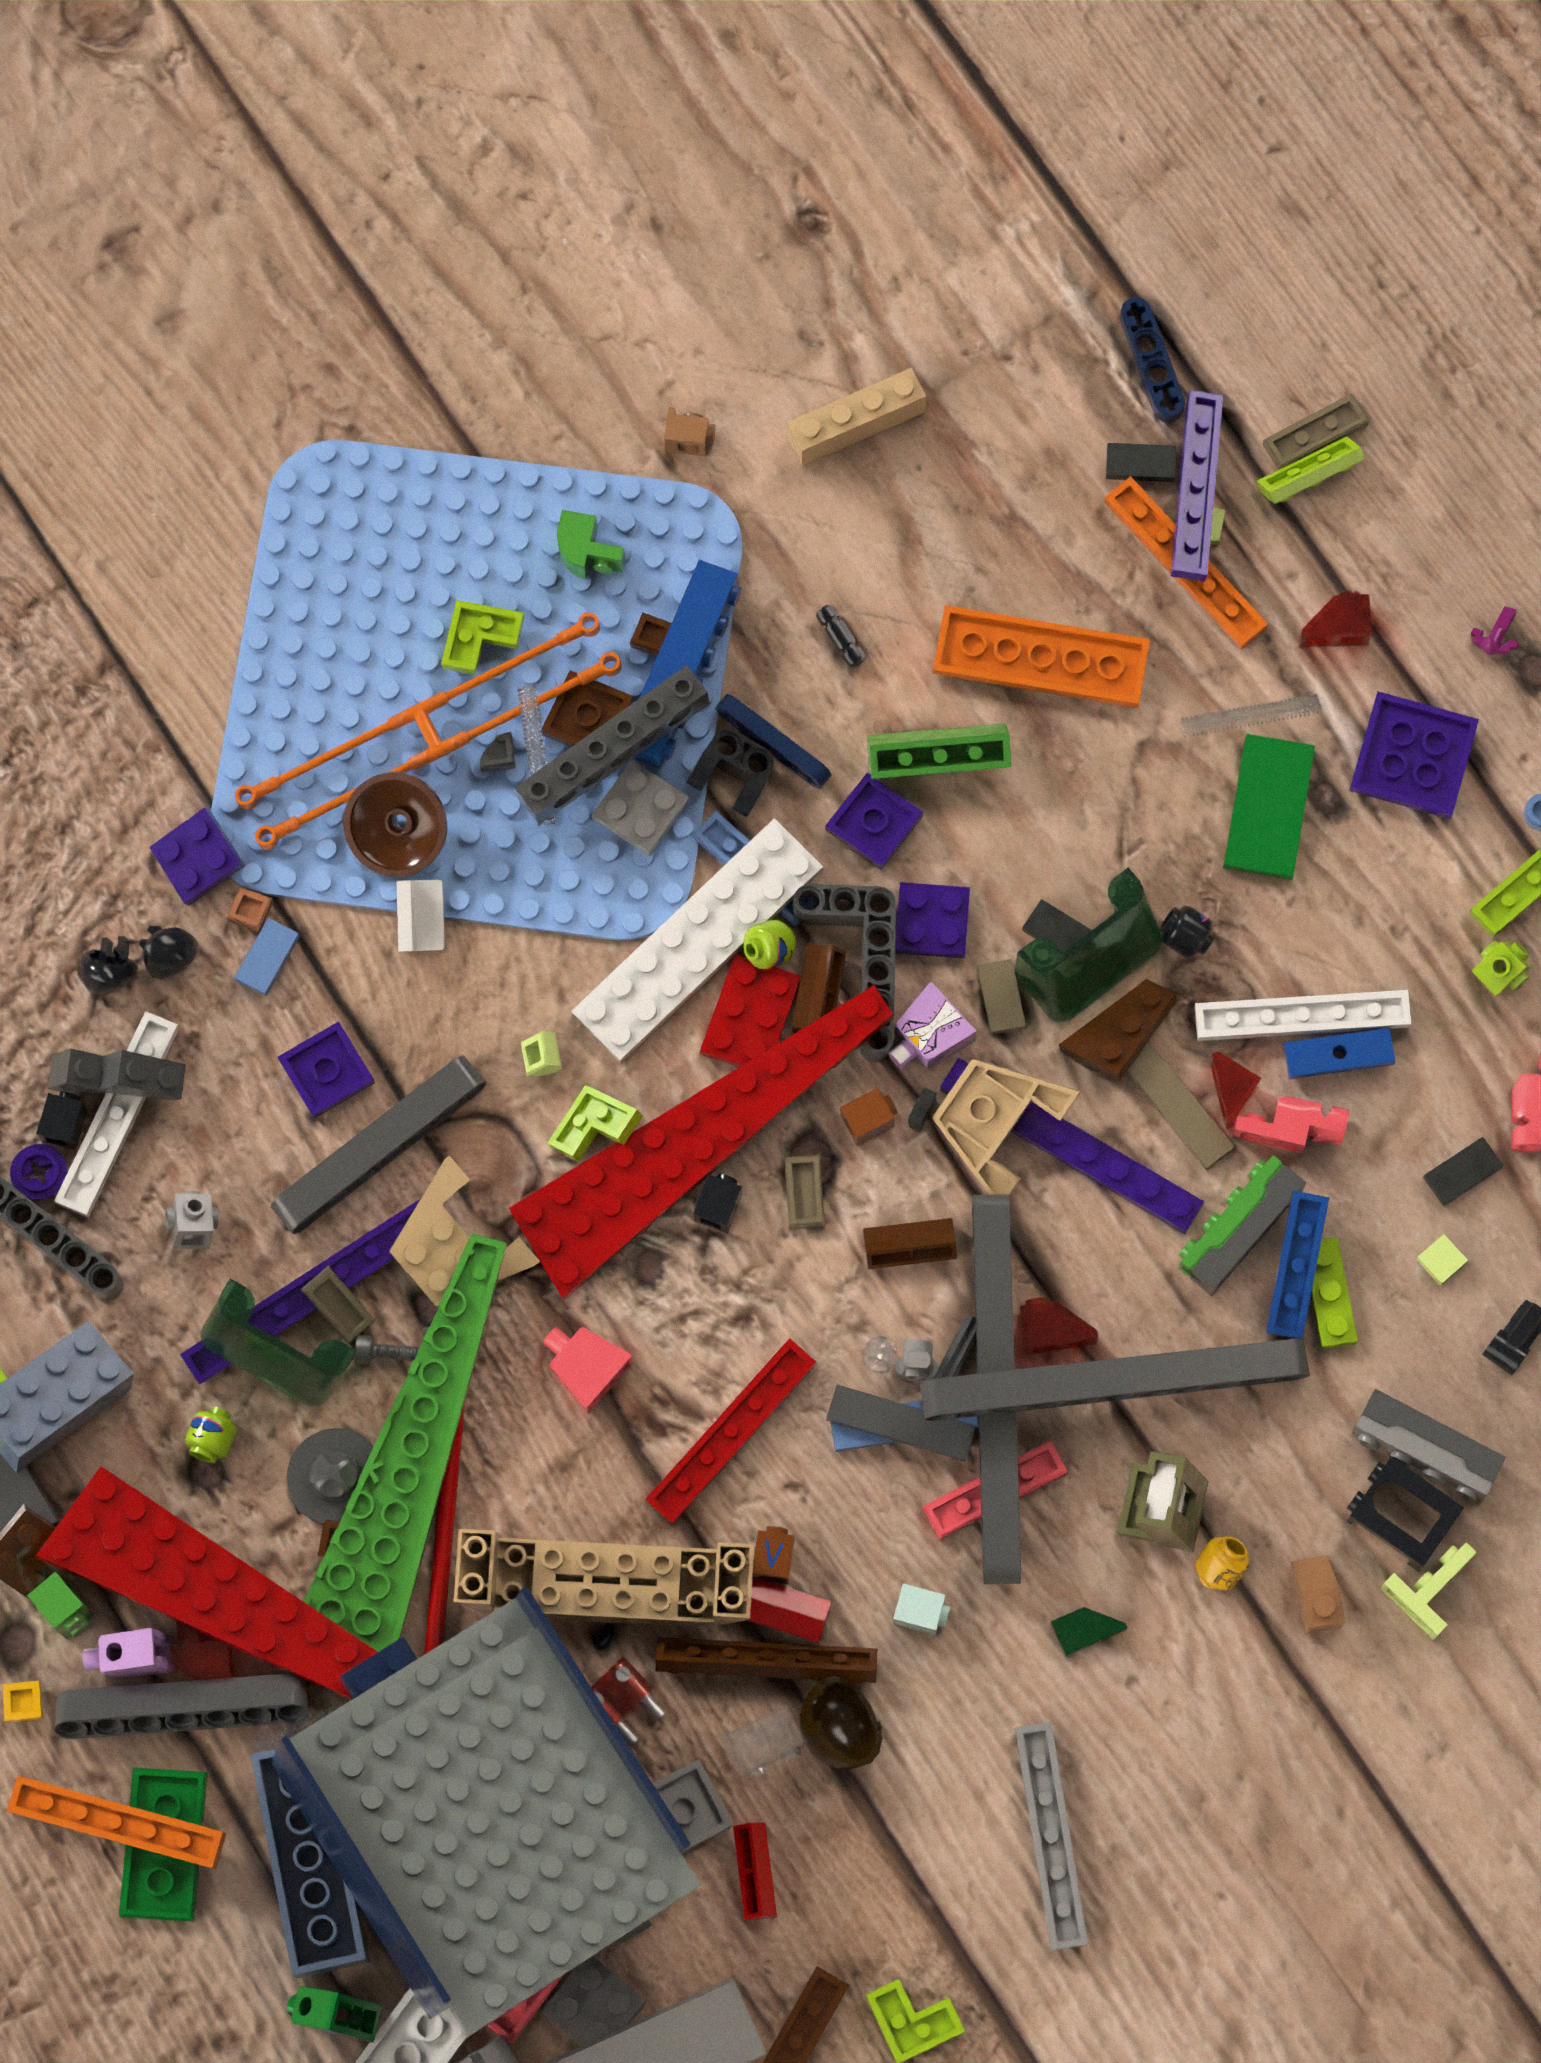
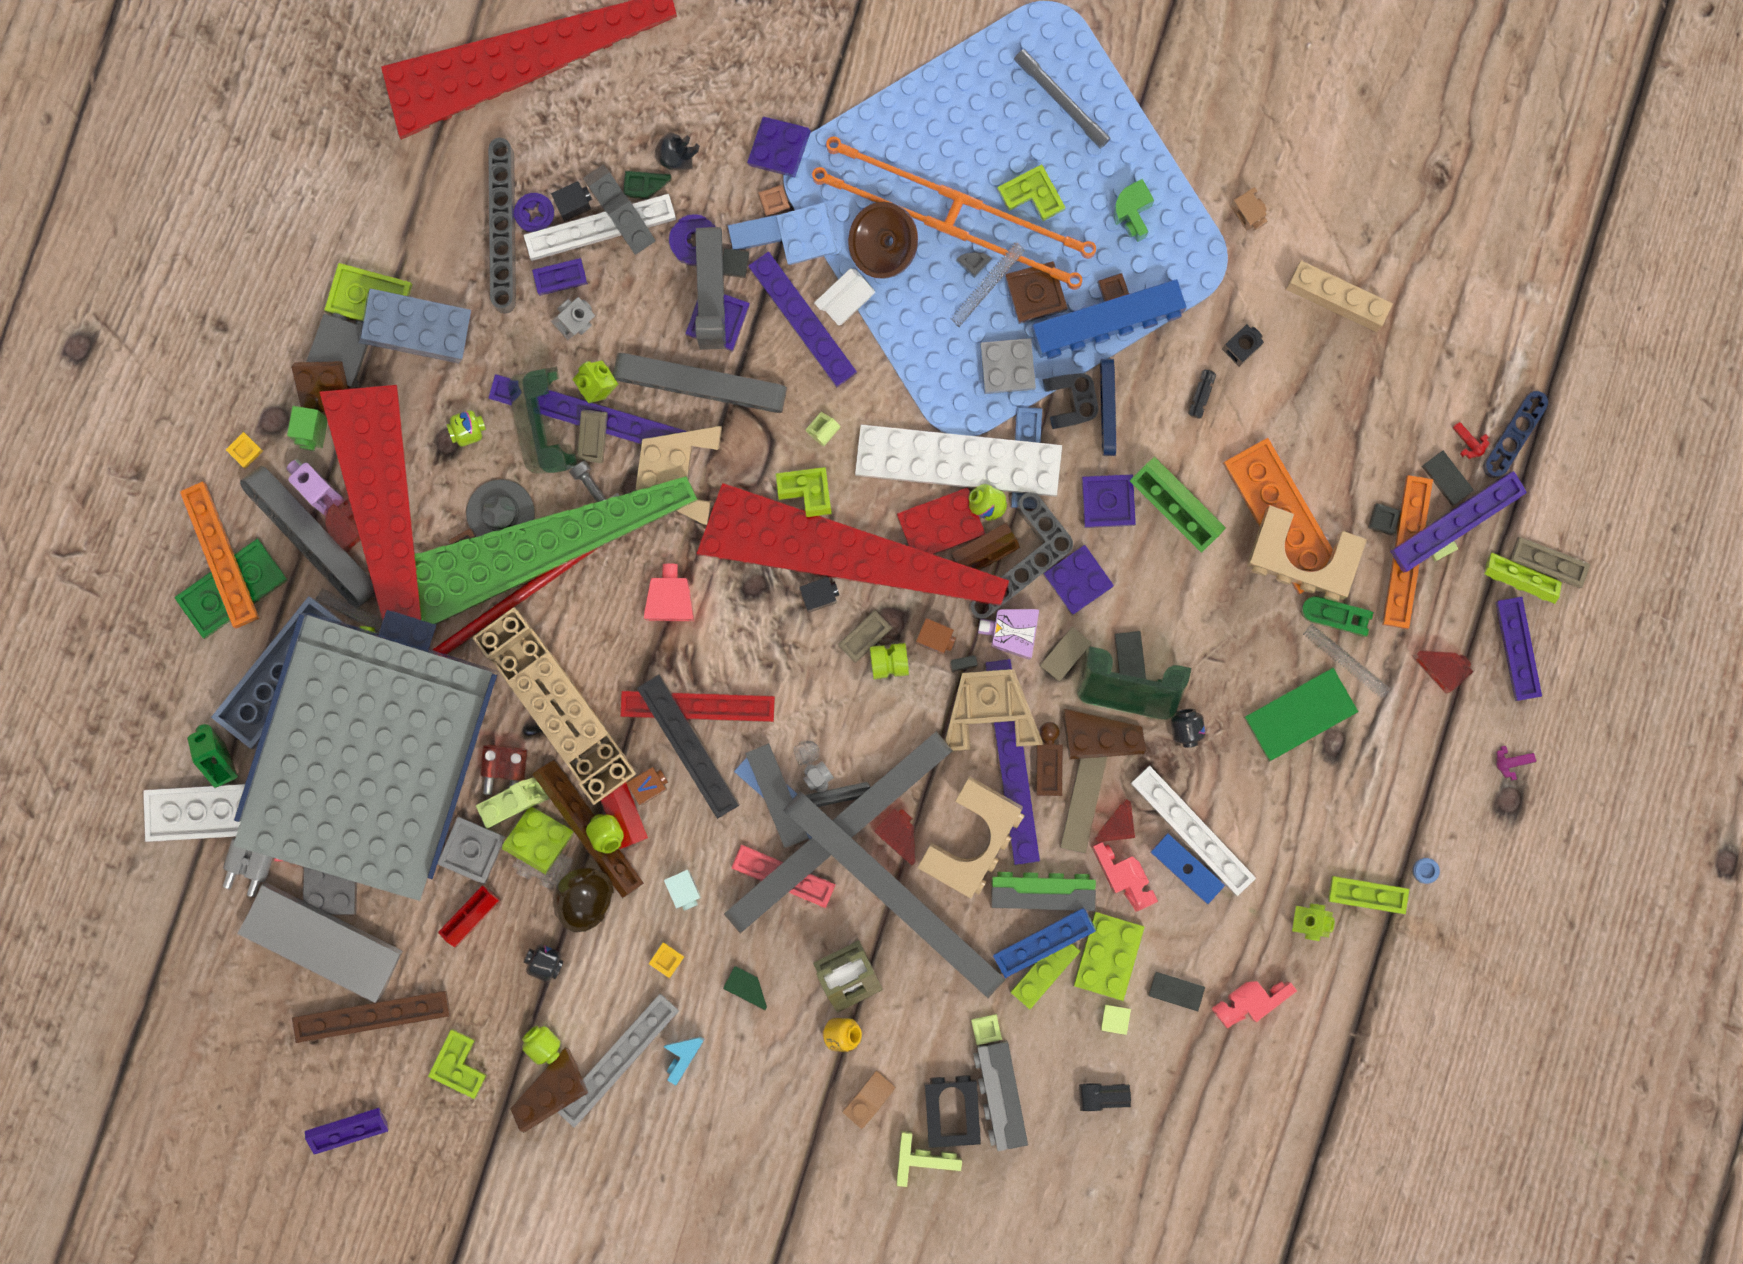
camera: 45 degrees right, 10 degrees up
black piece [139,926,199,979] -> none
dark grey brick [515,665,710,825] -> none
reddish brown piece [863,1218,957,1269] -> none
dark purple plate [1349,691,1479,819] -> none
none -> yellowish green bracket [476,777,549,829]
none -> lime plate [502,807,574,875]
none -> reddish brown wing [510,1047,588,1133]
none -> lime head [522,1026,561,1065]
none -> black head [523,944,564,982]
none -> dark purple plate [532,258,588,296]
none -> lime brick [572,360,618,403]
none -> lime head [586,814,624,853]
none -> dark green tile [623,171,672,199]
none -> black plate [637,674,740,819]
none -> yellow plate [649,942,685,978]
none -> medium azure slope [663,1037,705,1085]
none -> dark purple plate [669,214,716,266]
none -> dark grey beam [696,227,726,350]
none -> pearl dark grey tile [723,248,749,278]
none -> dark purple plate [748,251,857,388]
none -> light blue plate [776,203,837,265]
none -> lime wheel [870,643,909,680]
none -> tan arch [917,776,1024,898]
none -> yellowish green tile [971,1014,1002,1045]
none -> dark grey piece [1014,49,1111,149]
none -> reddish brown plate [1036,722,1063,796]
none -> lime plate [1073,912,1145,1001]
none -> black brick [1222,324,1264,367]
none -> tan arch [1247,506,1367,602]
none -> green plate [1301,597,1374,637]
none -> pearl dark grey tile [1368,503,1401,536]
none -> red piece [1453,422,1490,459]
none -> dark purple plate [1495,597,1542,701]

